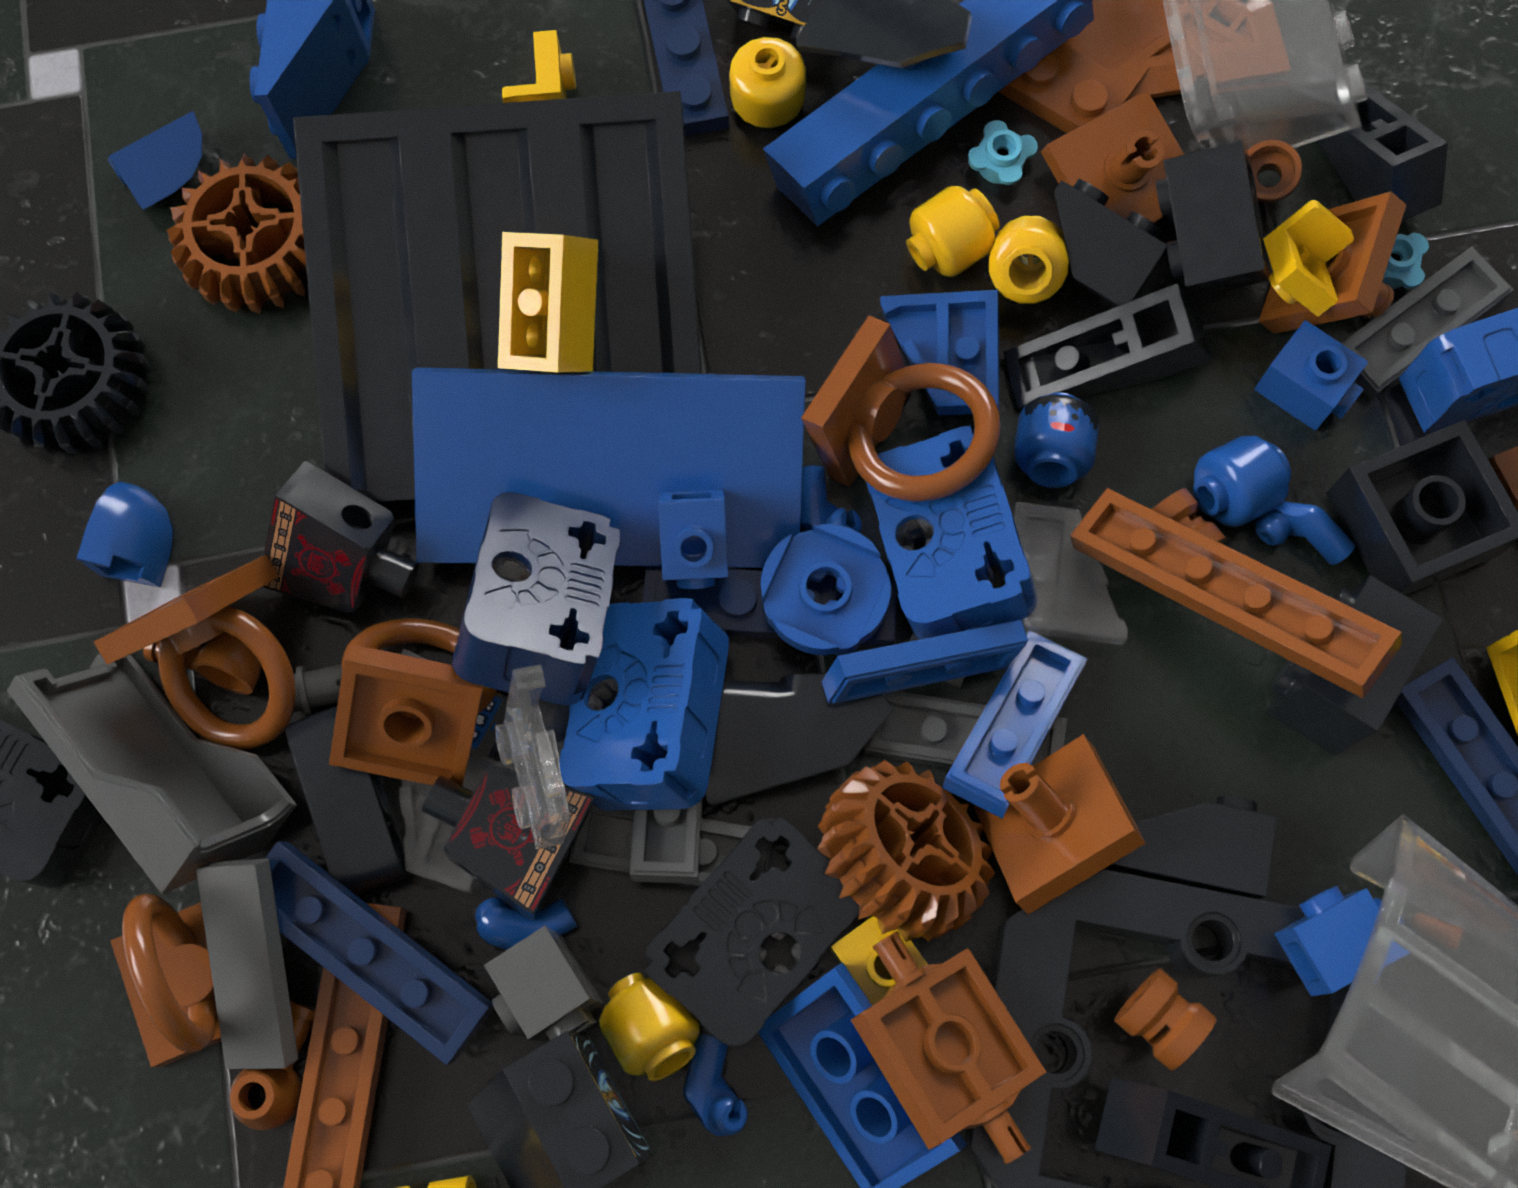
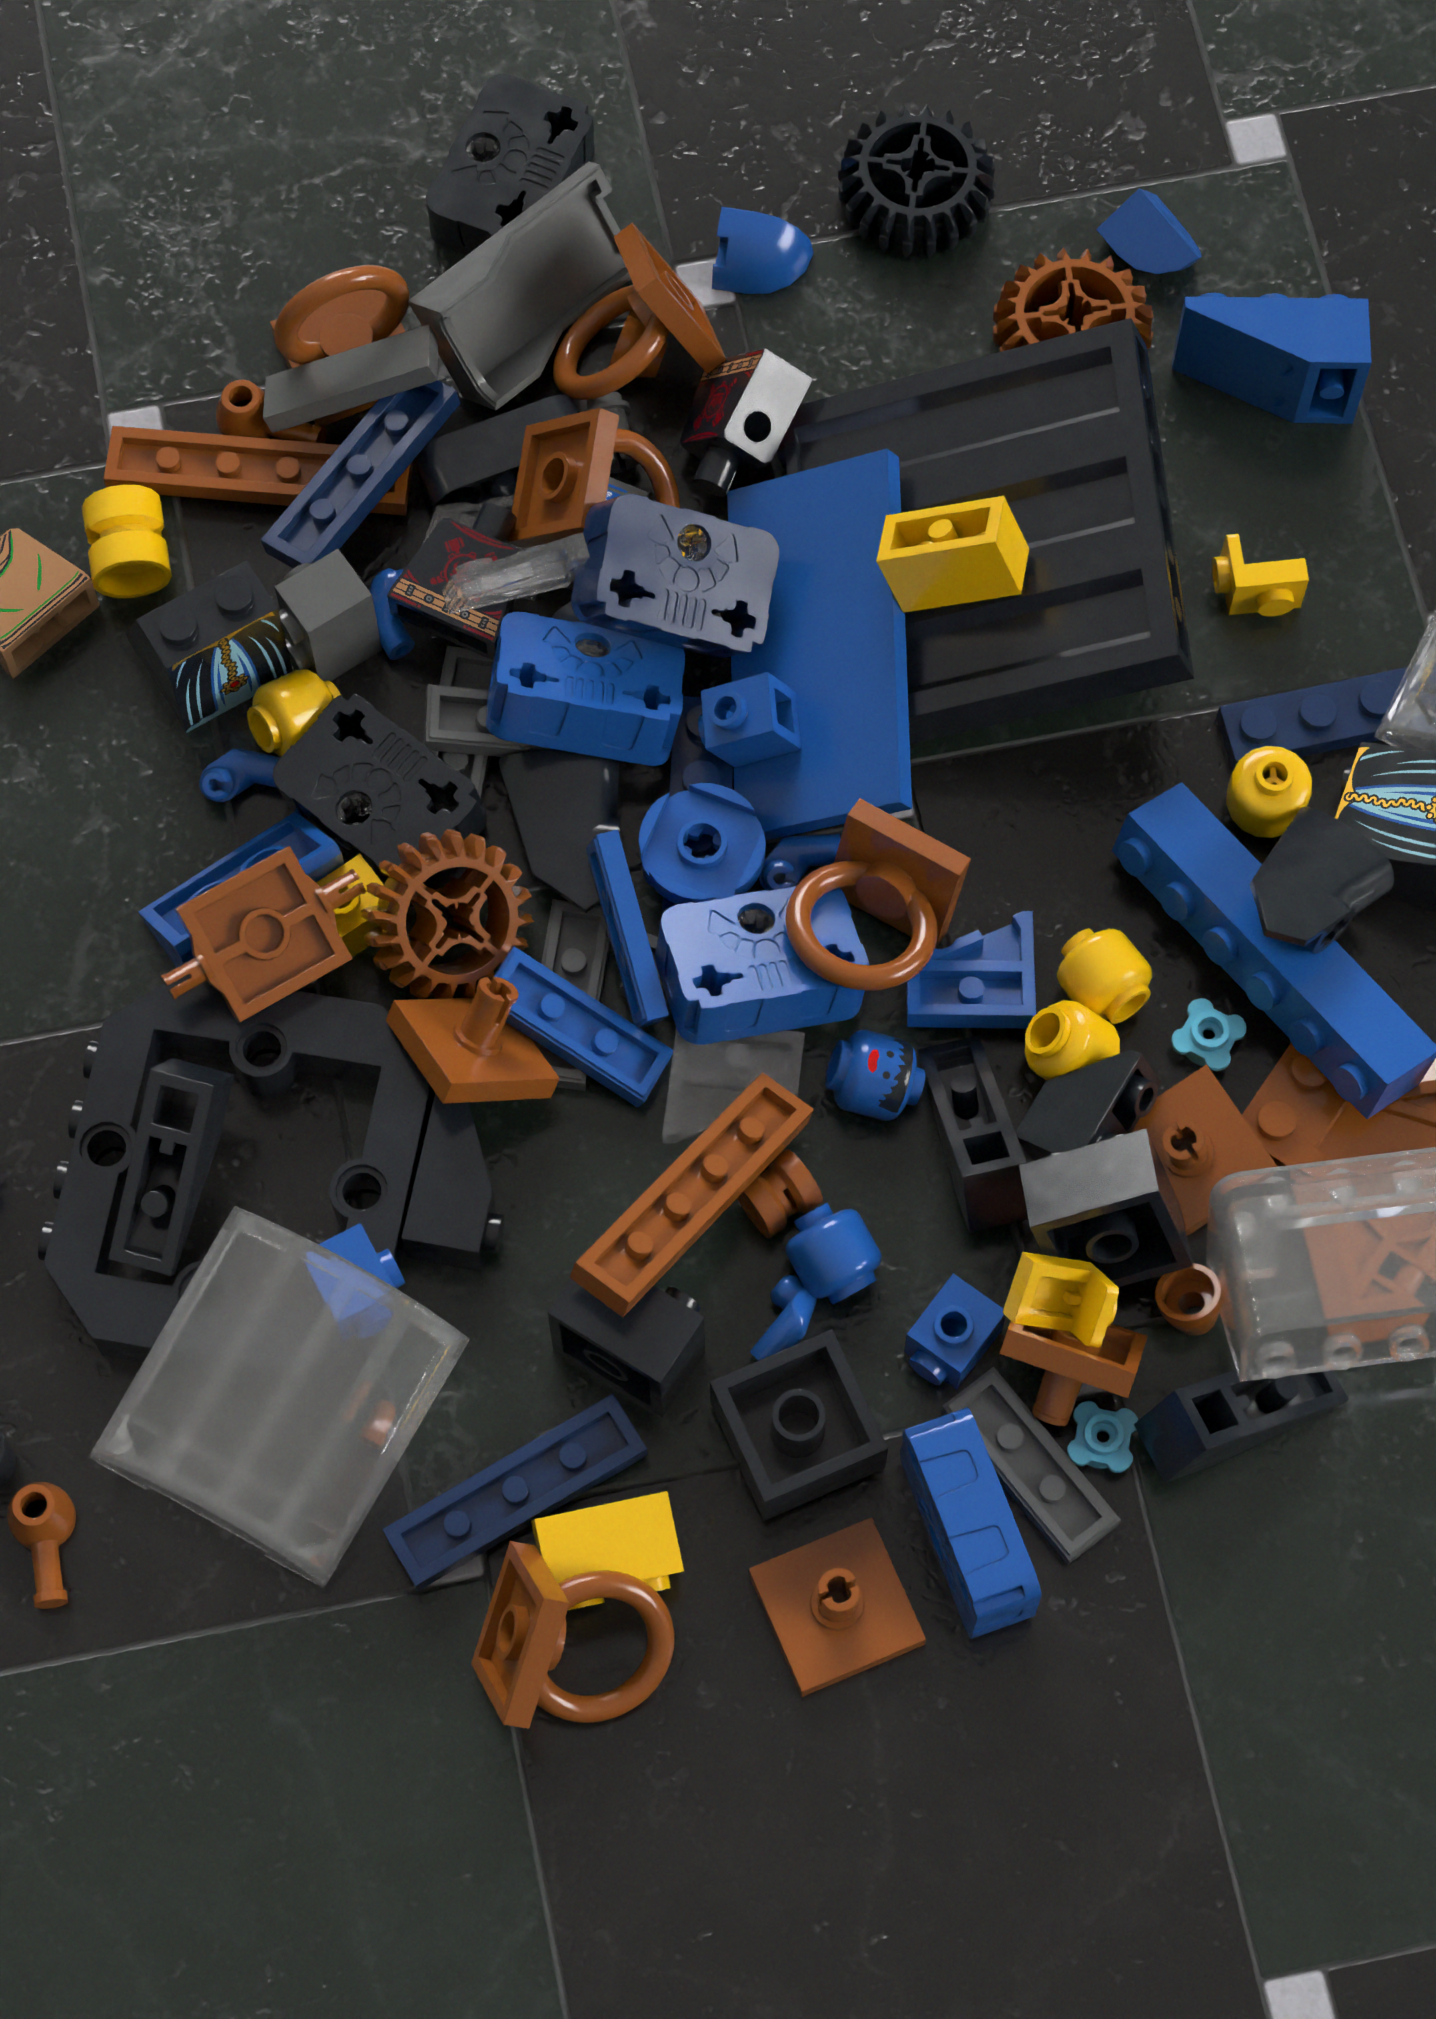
camera: 85 degrees right, 5 degrees down
dark orange wheel [1114,968,1217,1071] -> none

